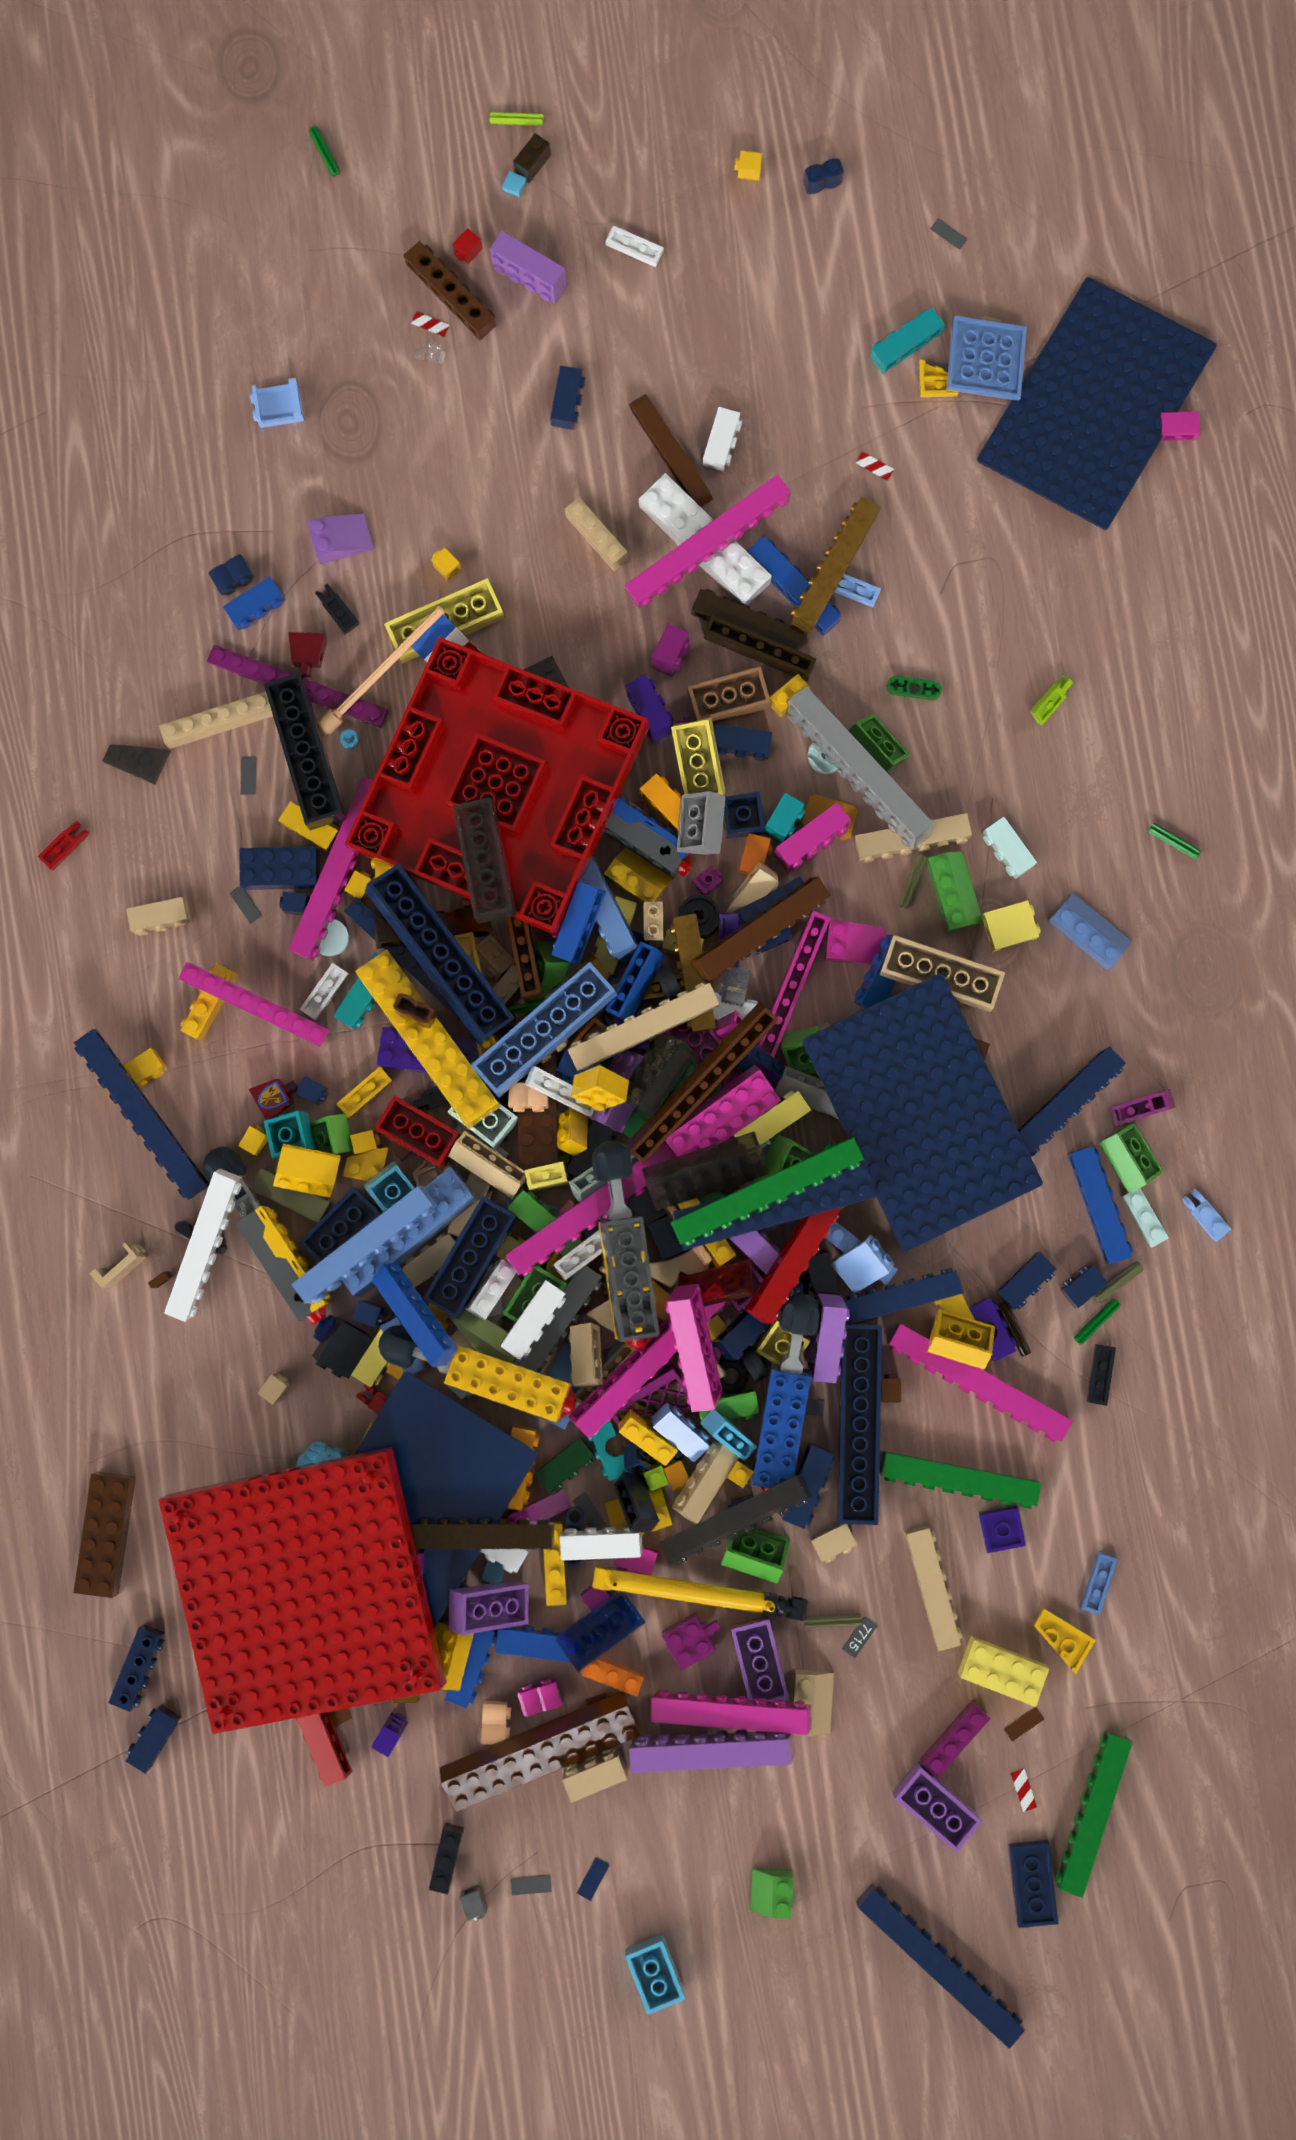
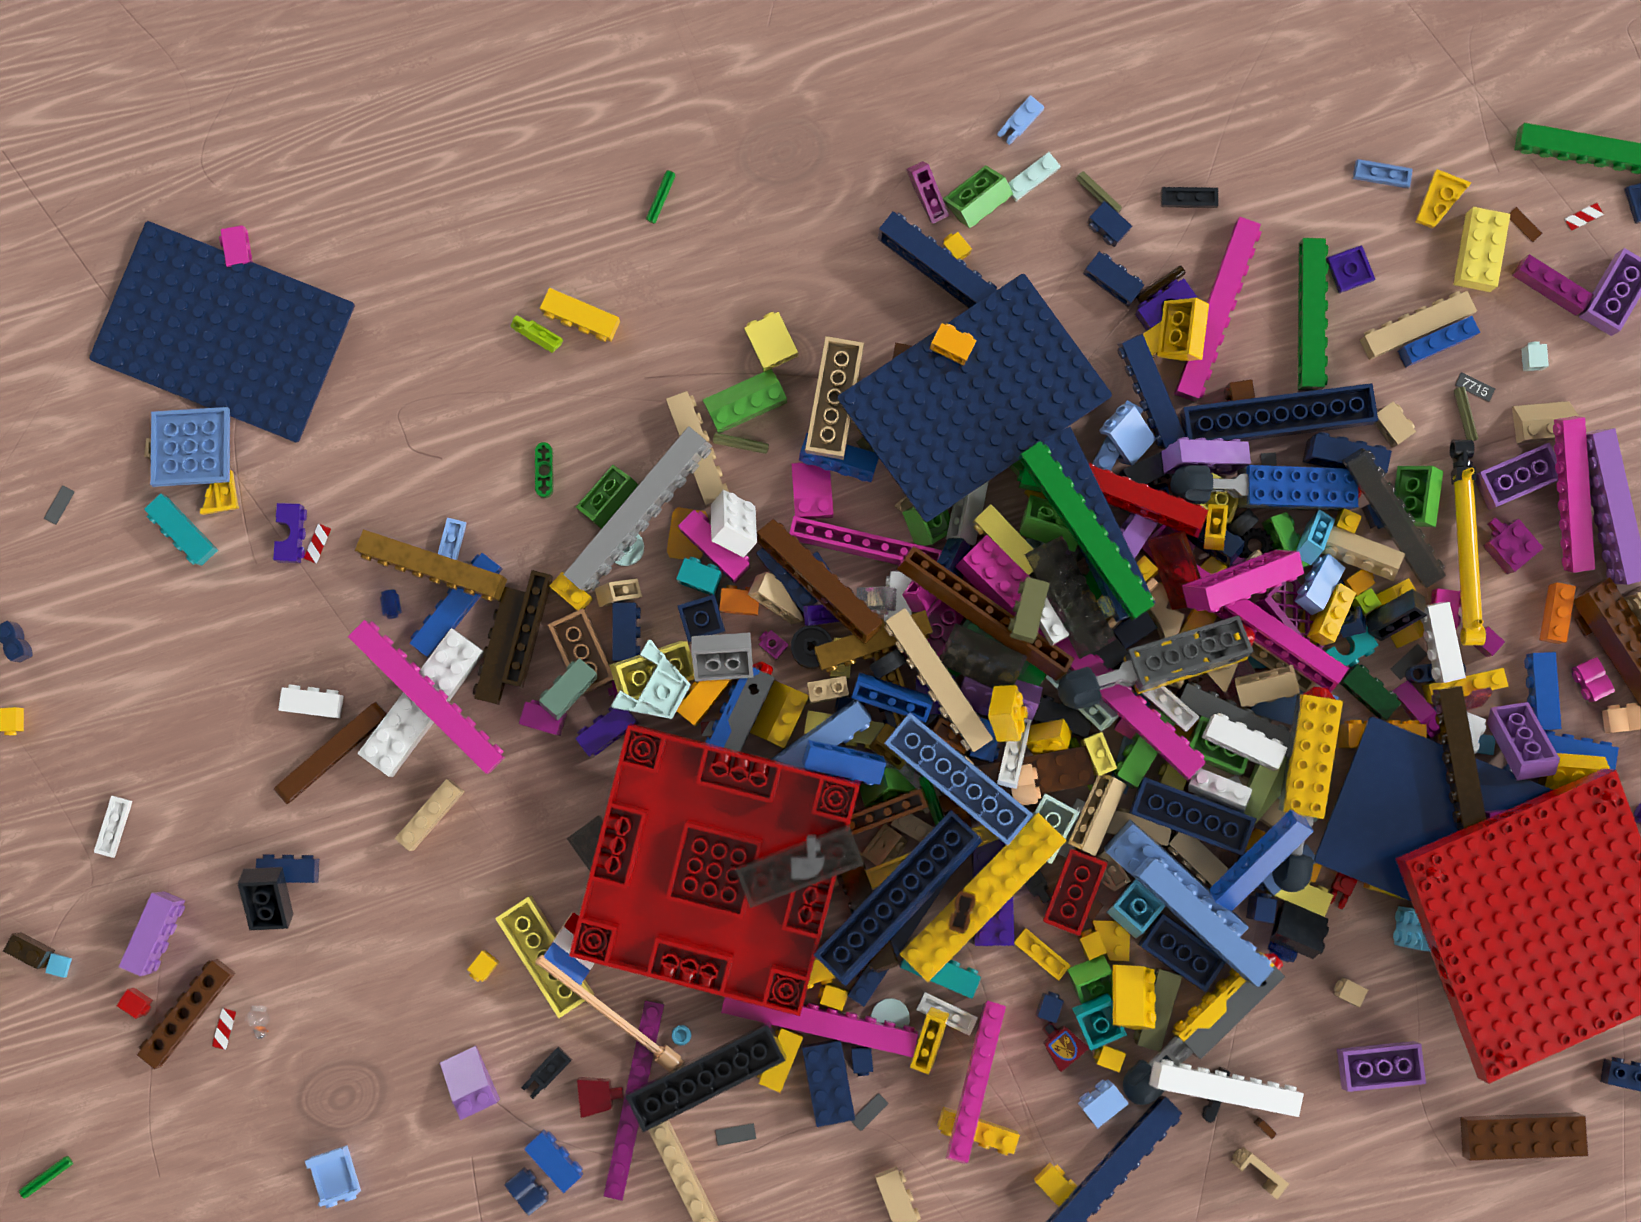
camera: 110 degrees left, 0 degrees up
clear blue brick [556,1591,646,1673] -> none
light aqua brick [982,817,1037,879] -> none
medium blue slope [1048,893,1132,970] -> none
blue brick [1067,1146,1133,1264] -> none
green axle [1074,1299,1121,1345] -> none
none -> black brick [238,867,294,931]
none -> dark purple arch [273,503,307,563]
none -> clear blue brick [380,590,402,619]
none -> sand green brick [539,658,597,720]
none -> yellow brick [540,288,620,342]
none -> tan slope [594,579,642,607]
none -> light aqua wing [611,640,691,719]
none -> white brick [711,490,757,557]
none -> flat silver brick [791,835,824,879]
none -> yellow brick [910,1007,950,1075]
none -> light orange brick [929,323,977,366]
none -> yellow brick [942,232,972,260]
none -> olive brick [1008,577,1050,643]
none -> white plate [1039,597,1069,645]
none -> light blue brick [1078,1079,1129,1128]
none -> clear light blue tile [1098,596,1115,618]
none -> yellow brick [1204,504,1228,551]
none -> medium lavender brick [1337,1041,1426,1092]
none -> blue brick [1397,316,1480,368]
none -> clear pink tile [1465,687,1493,710]
none -> light aqua brick [1521,341,1549,371]

